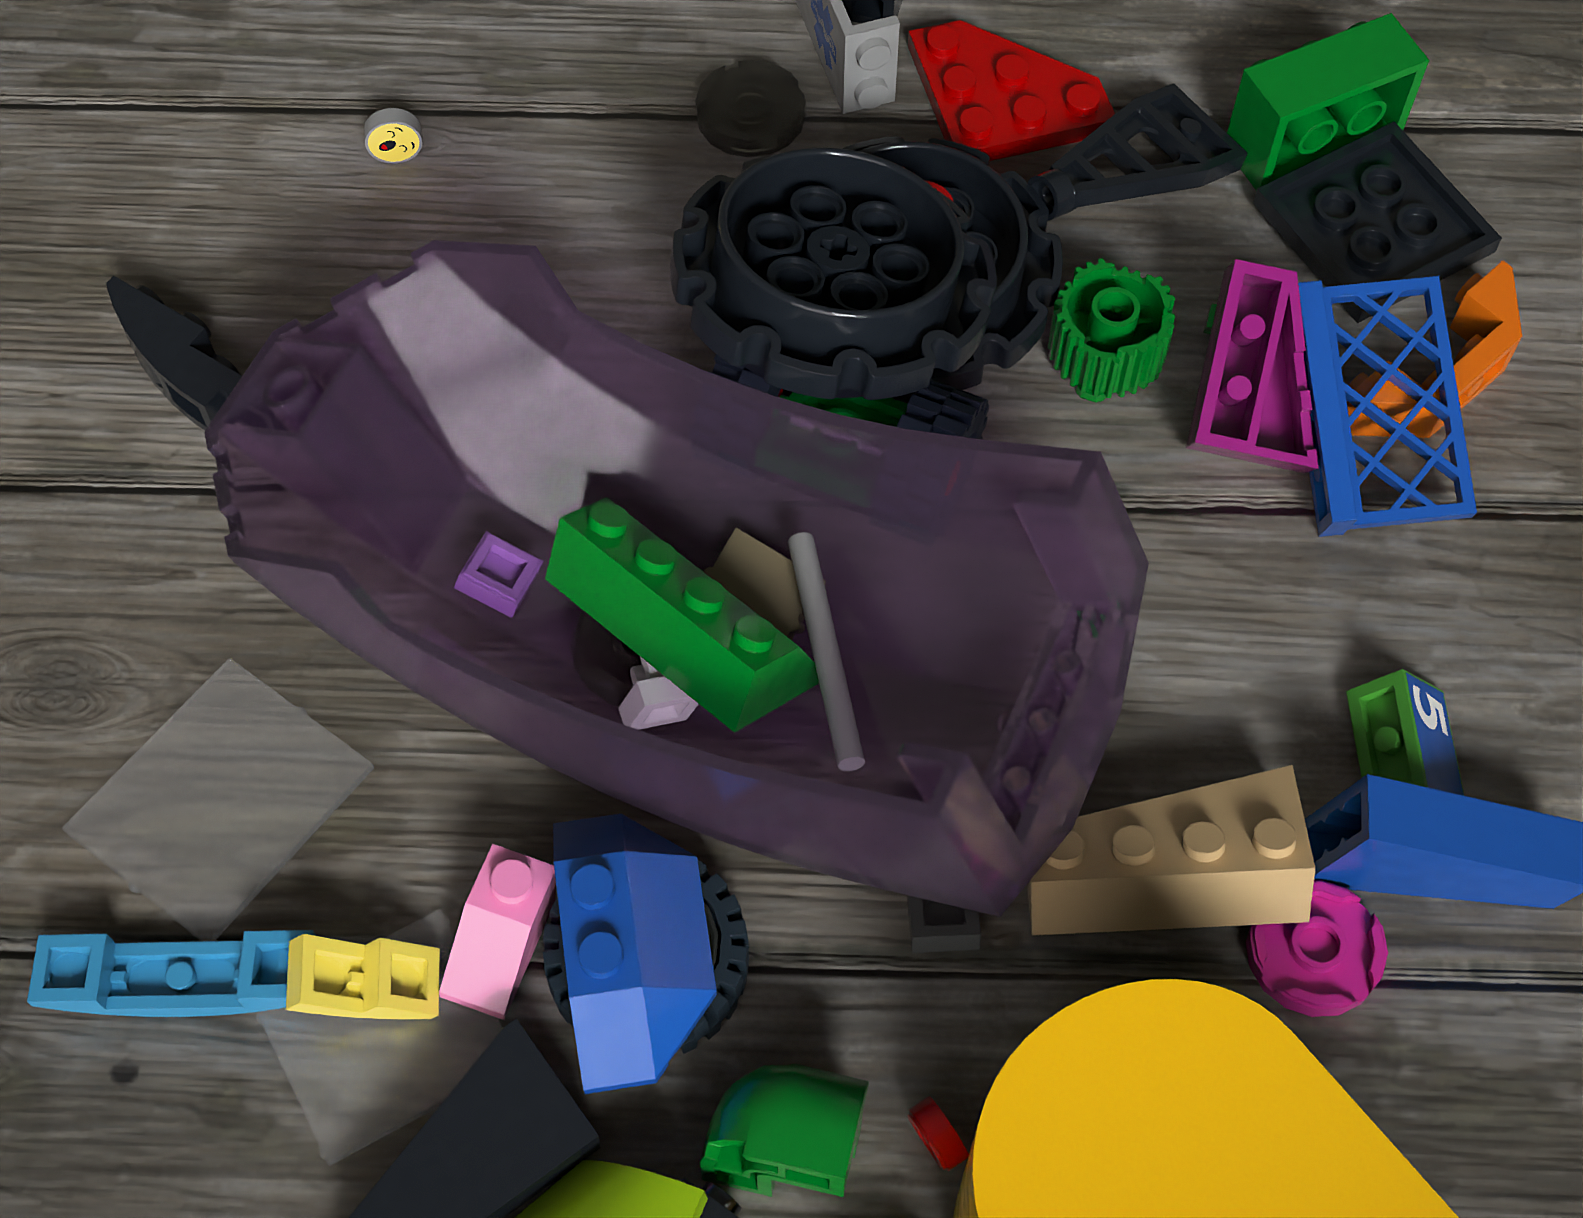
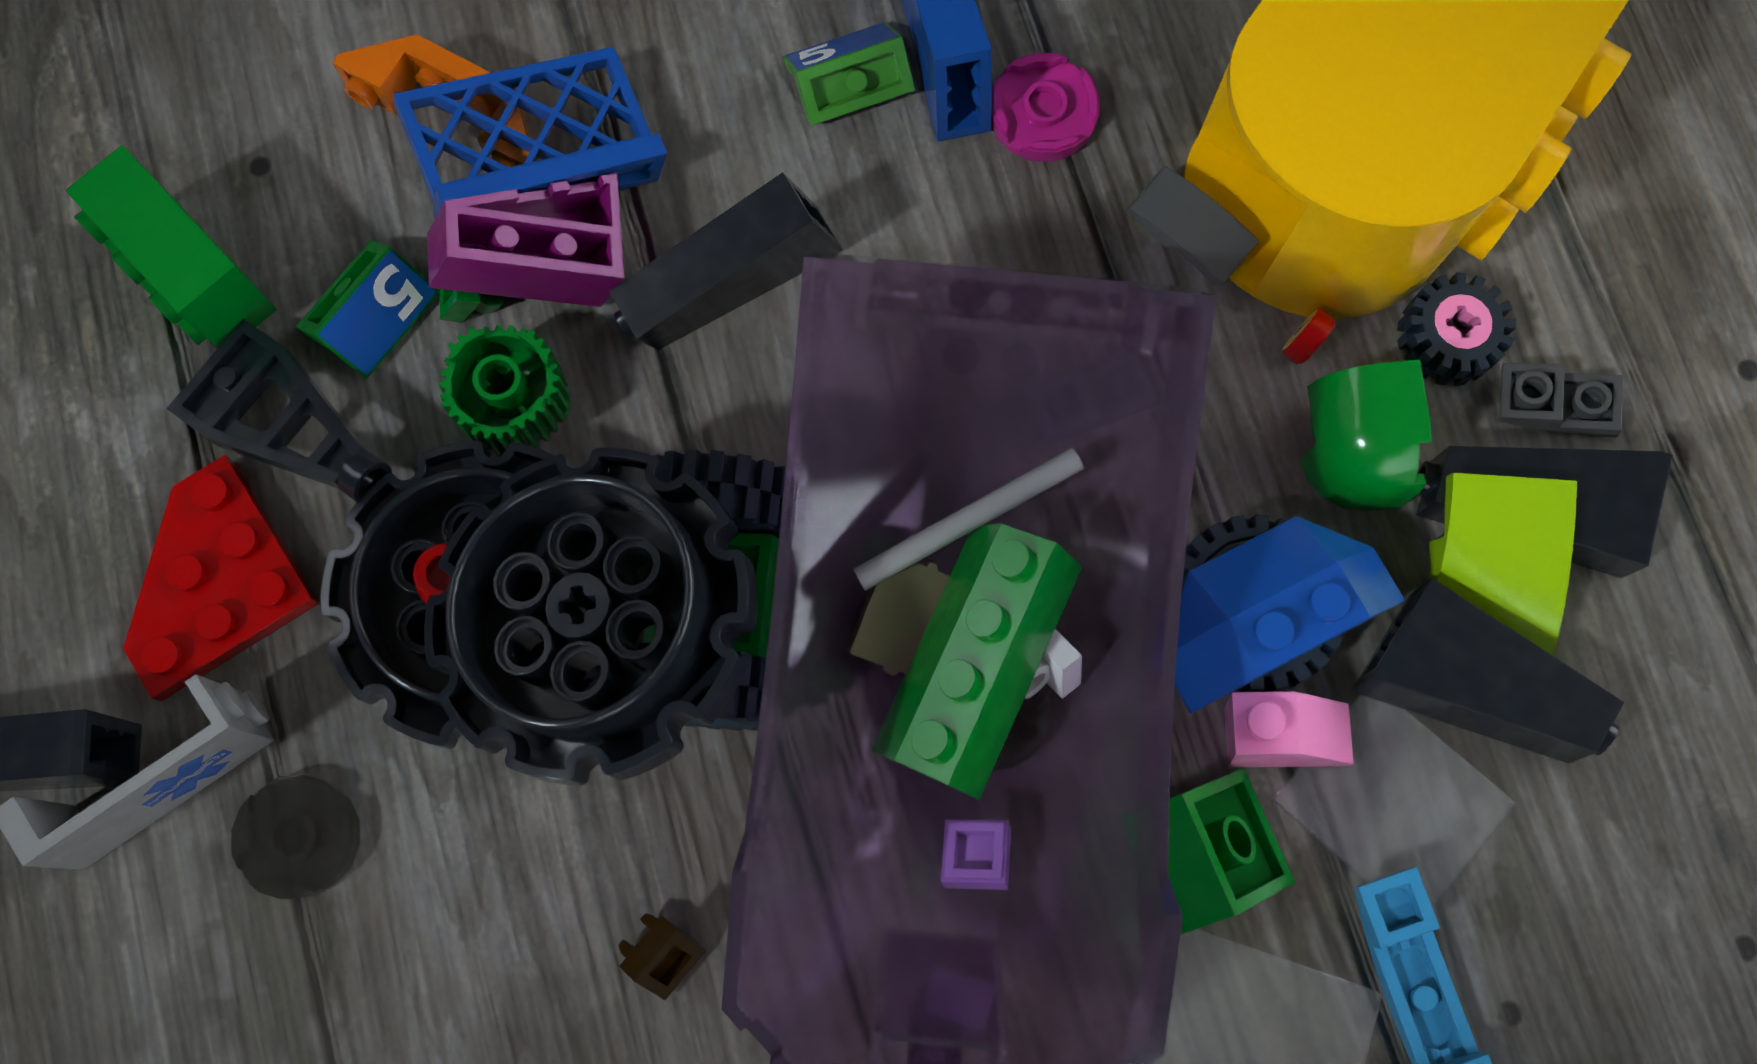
camera: 110 degrees left, 15 degrees up
light yellow slope [286,934,440,1019] -> none
tan wedge [1026,765,1315,936] -> none
black plate [1253,121,1502,323] -> none
none -> panel [296,240,440,379]
none -> black slope [609,172,843,350]
none -> green slope [1124,768,1296,936]

